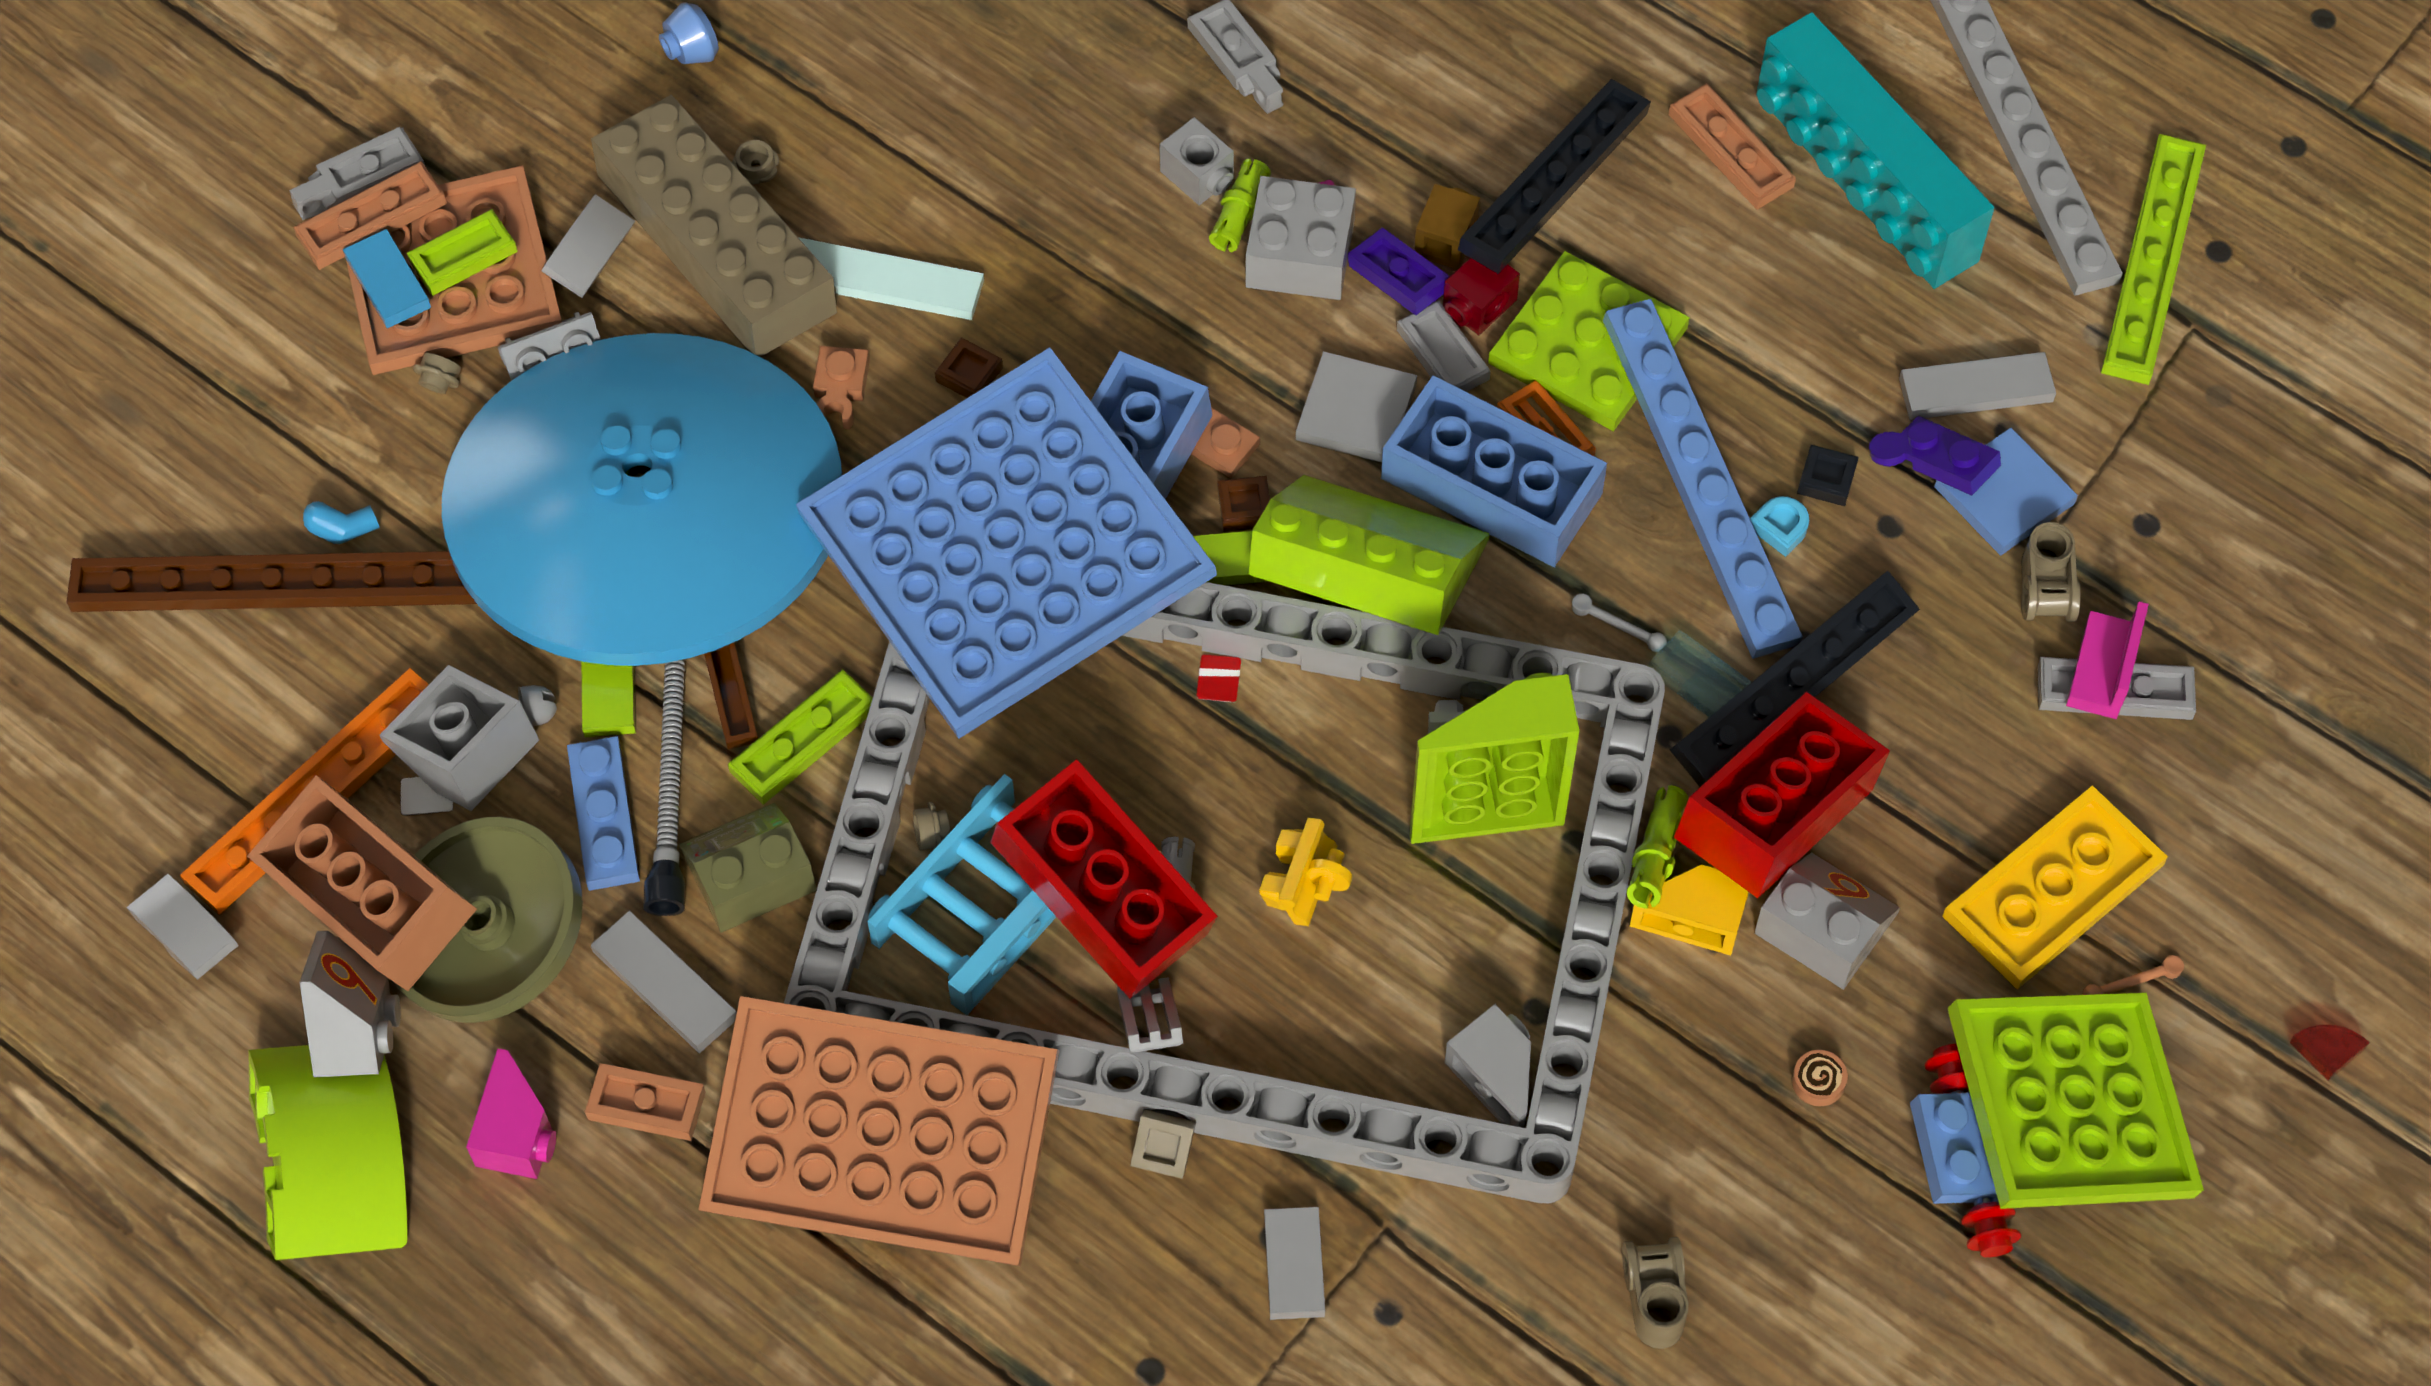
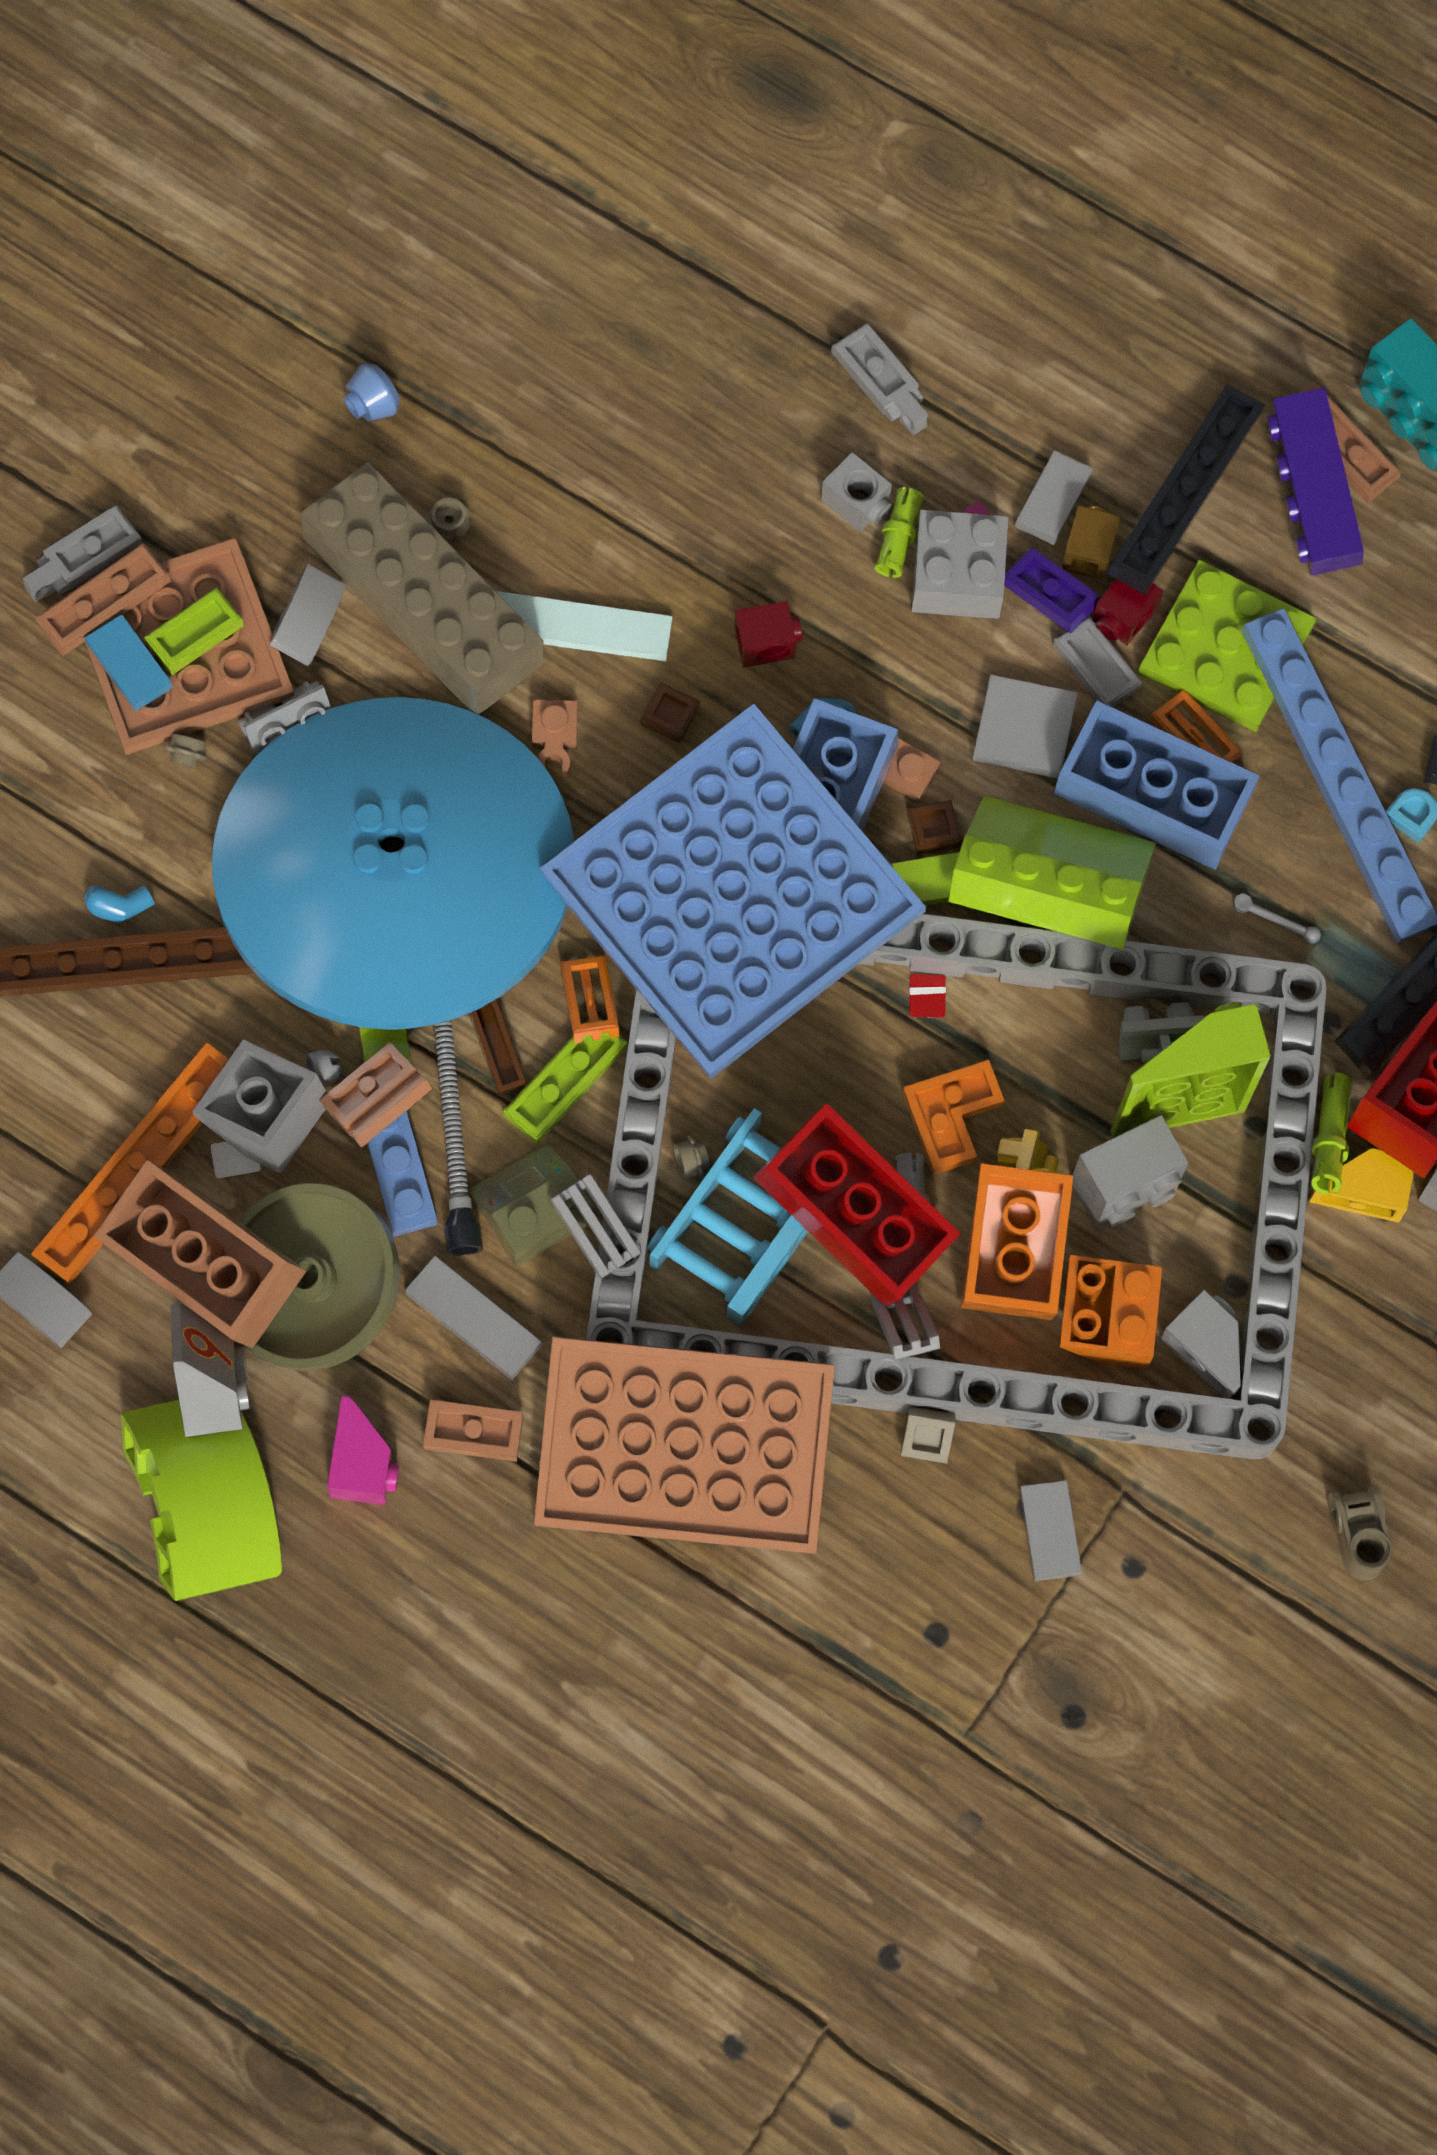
camera: 10 degrees left, 10 degrees up
none -> nougat plate [319,1042,432,1148]
none -> light grey tile [550,1174,641,1279]
none -> orange tile [560,955,619,1043]
none -> dark red brick [734,601,802,668]
none -> orange plate [902,1060,1005,1175]
none -> orange slope [960,1163,1073,1320]
none -> light grey tile [1015,450,1093,545]
none -> orange slope [1059,1255,1162,1370]
none -> light grey brick [1072,1115,1188,1228]
none -> dark purple brick [1266,387,1364,576]

